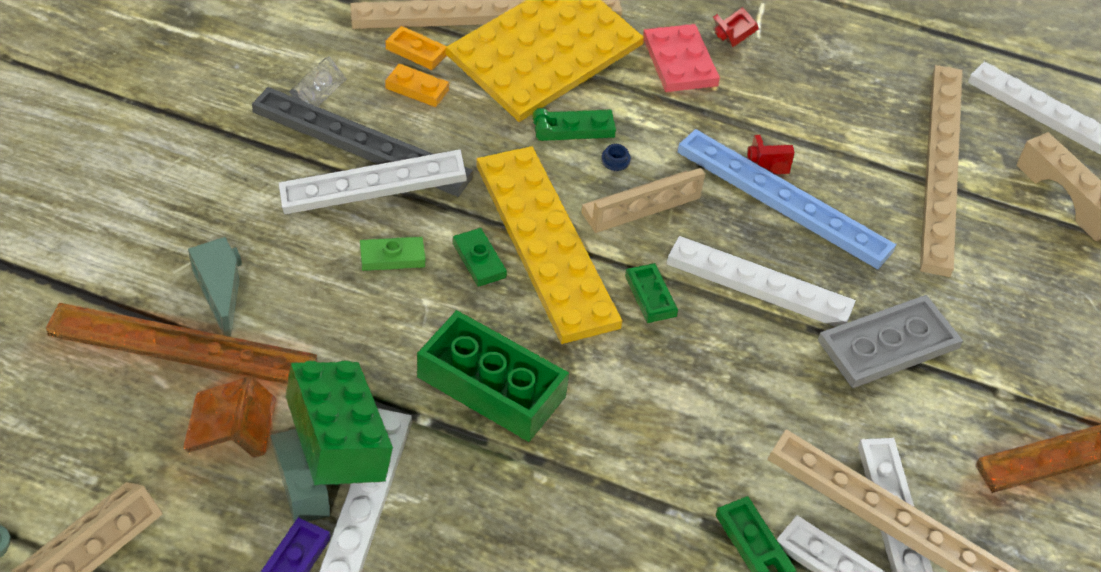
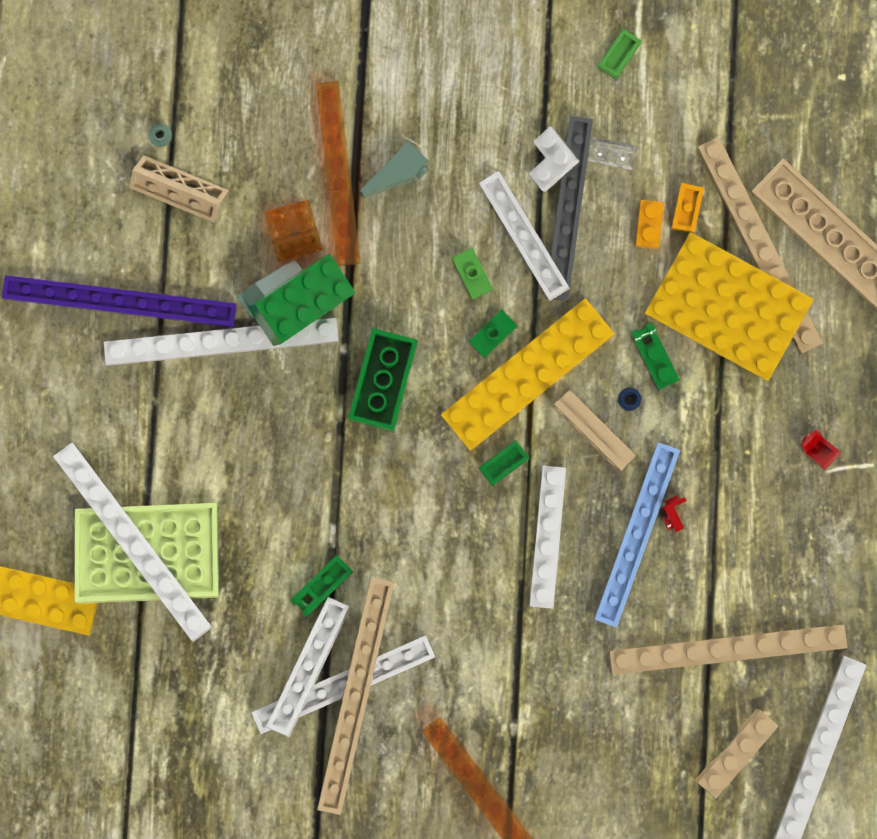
camera: 75 degrees right, 35 degrees up
coral plate [643,24,720,92] -> none
light grey plate [818,295,963,389] -> none
none -> white plate [529,126,579,192]
none -> bright green tile [597,29,642,80]

